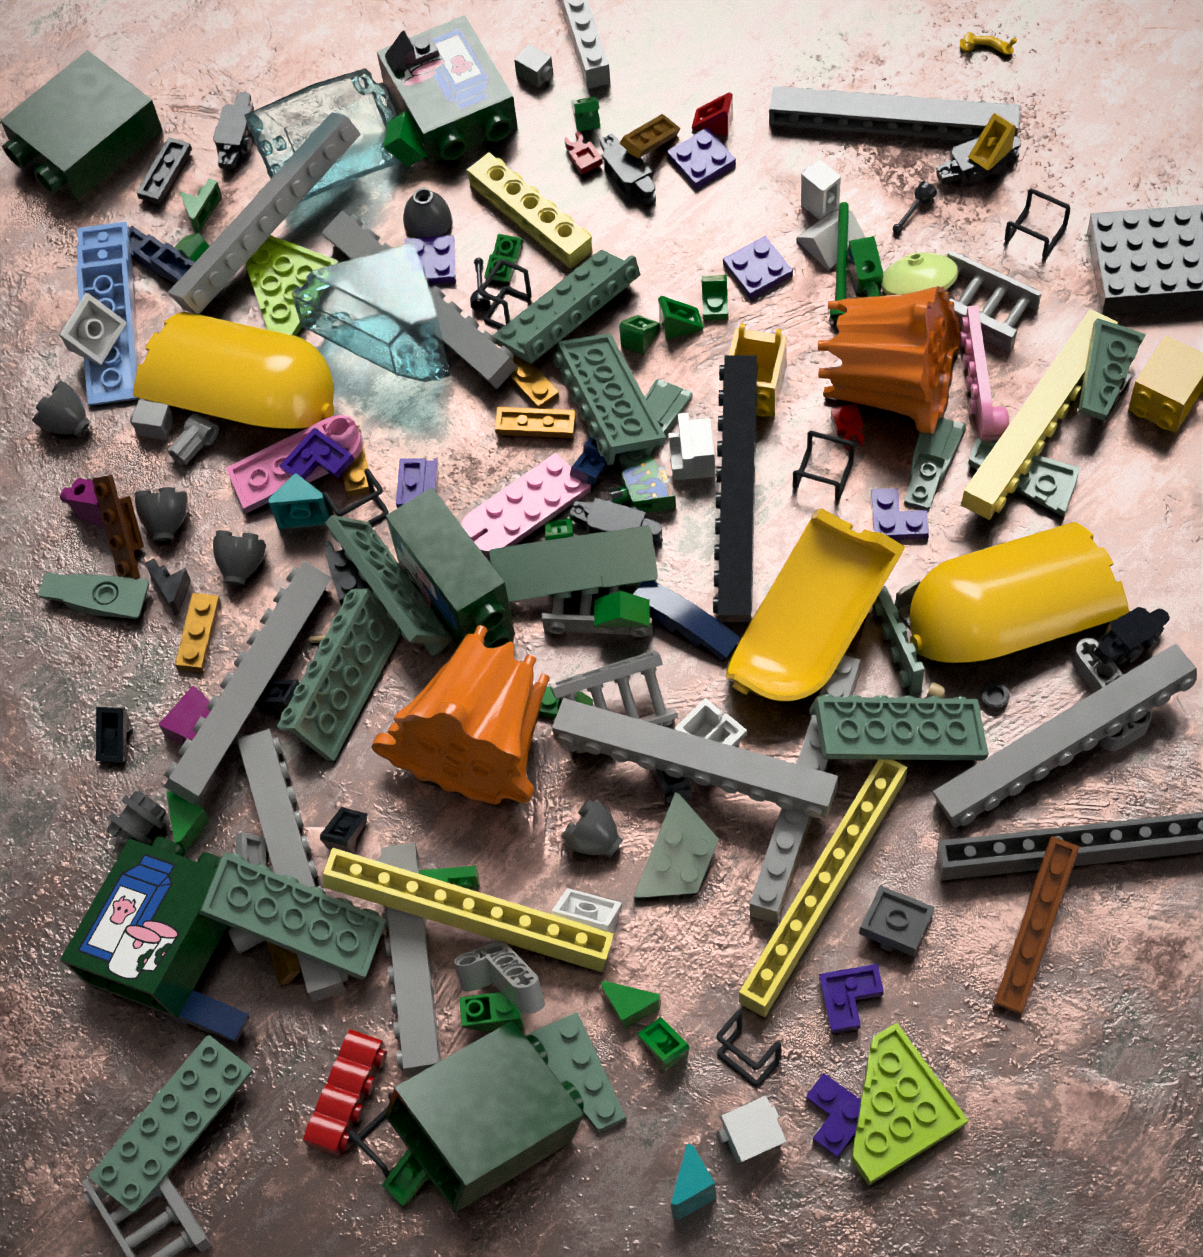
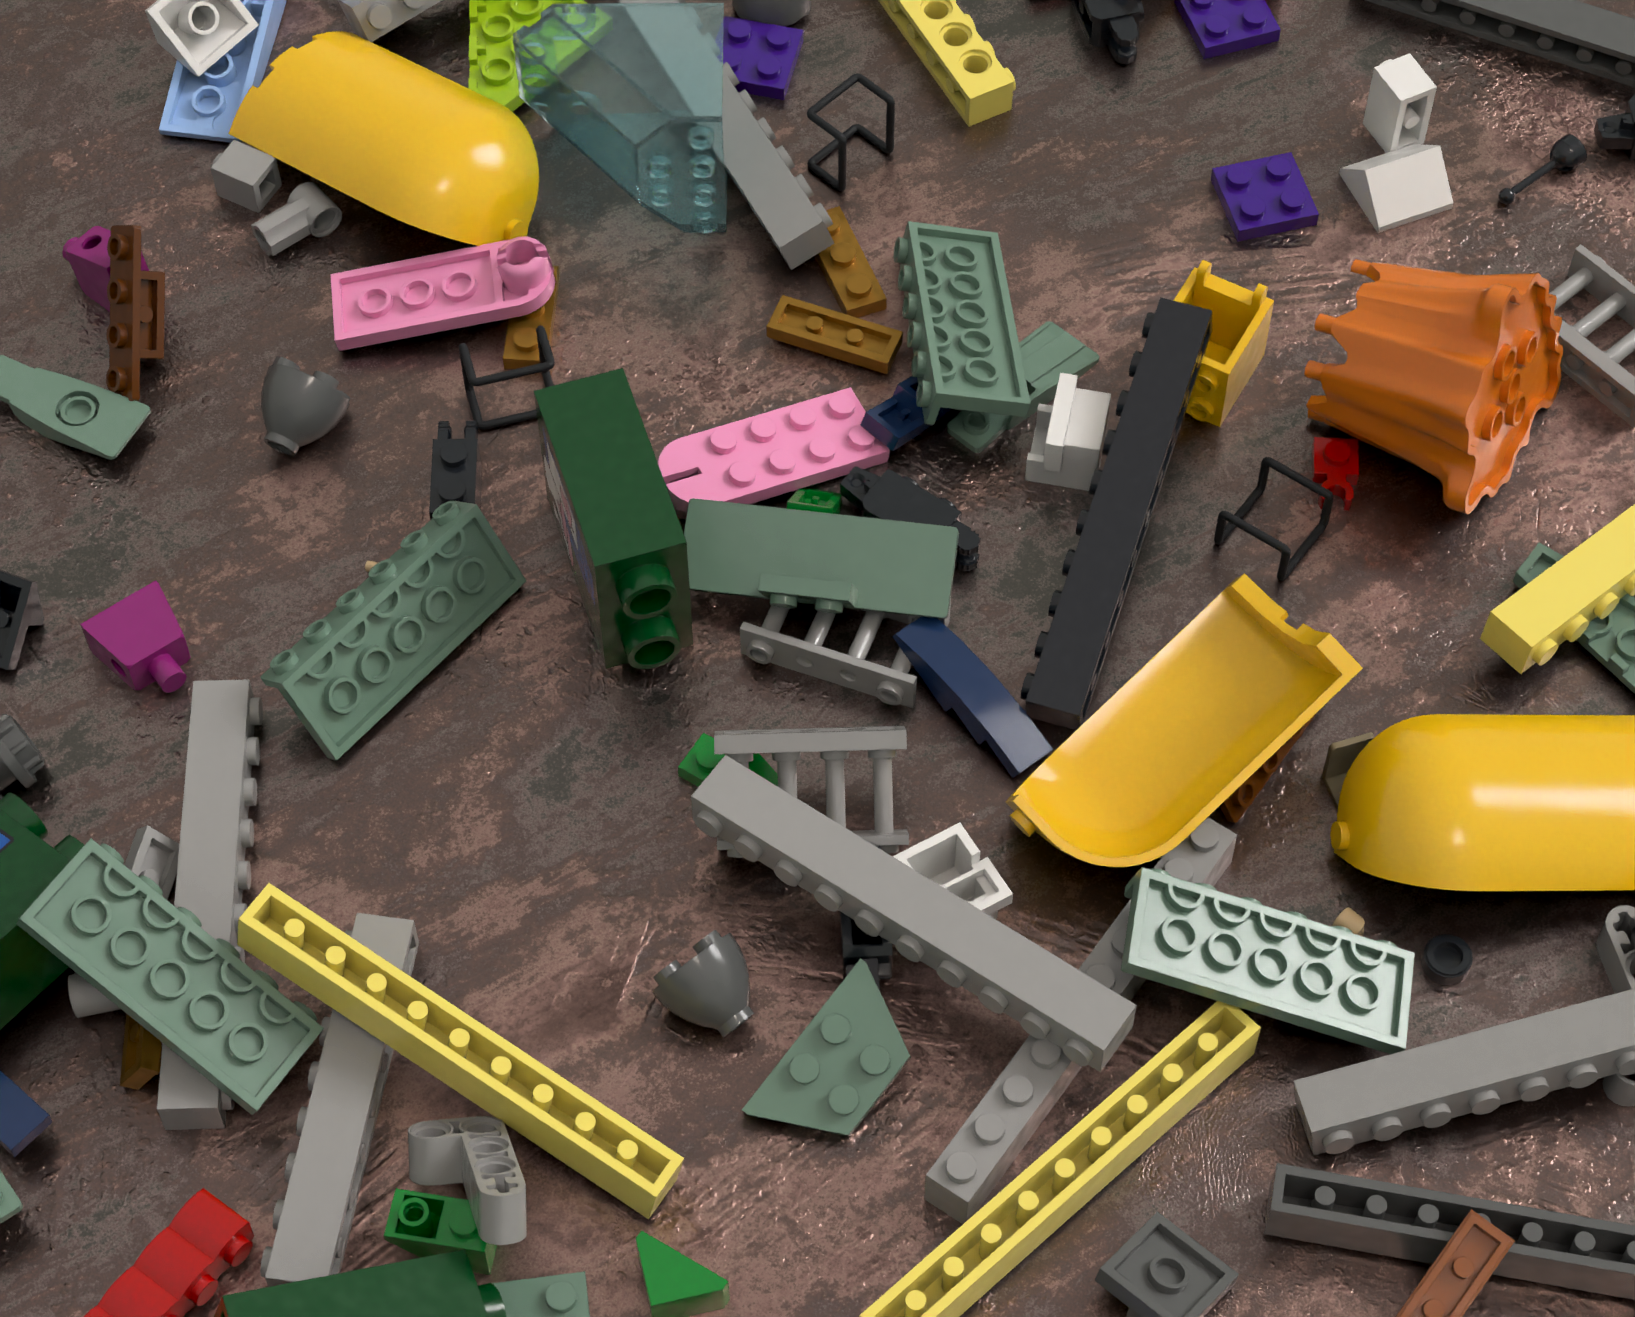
camera: 10 degrees right, 5 degrees down
dark grey piece [32,380,91,437] -> none
dark grey piece [134,487,188,542] -> none
black slope [145,558,191,615] -> none
light grey brick [164,560,332,804] -> none
green slope [166,791,209,852] -> none
plate [175,593,221,672] -> none
black slope [255,680,300,715] -> none
teal slope [269,473,330,529] -> none
dark purple plate [280,427,355,480] -> none
black slope [320,807,368,854] -> none
sand green bracket [325,515,453,656] -> none
orange piece [371,625,550,805] -> none
plate [396,458,439,508] -> none
green slope [419,865,480,890] -> none
black hinge [470,257,491,312] -> none
green slope [484,233,523,283] -> none
sand green bracket [492,249,641,364] -> none
white slope [551,888,622,933] -> none
green slope [594,591,650,628] -> none
torso [610,454,676,513] -> none
green slope [619,315,661,356] -> none
green slope [658,295,704,339] -> none
green slope [701,274,729,321] -> none
green piece [829,201,849,321] -> none
green torso [847,236,884,297] -> none
plate [871,488,929,540] -> none
sand green wing [872,586,925,696] -> none
yellowish green dish [881,252,958,295] -> none
sand green piece [904,418,966,510] -> none
bright pink plate [960,306,1009,441] -> none

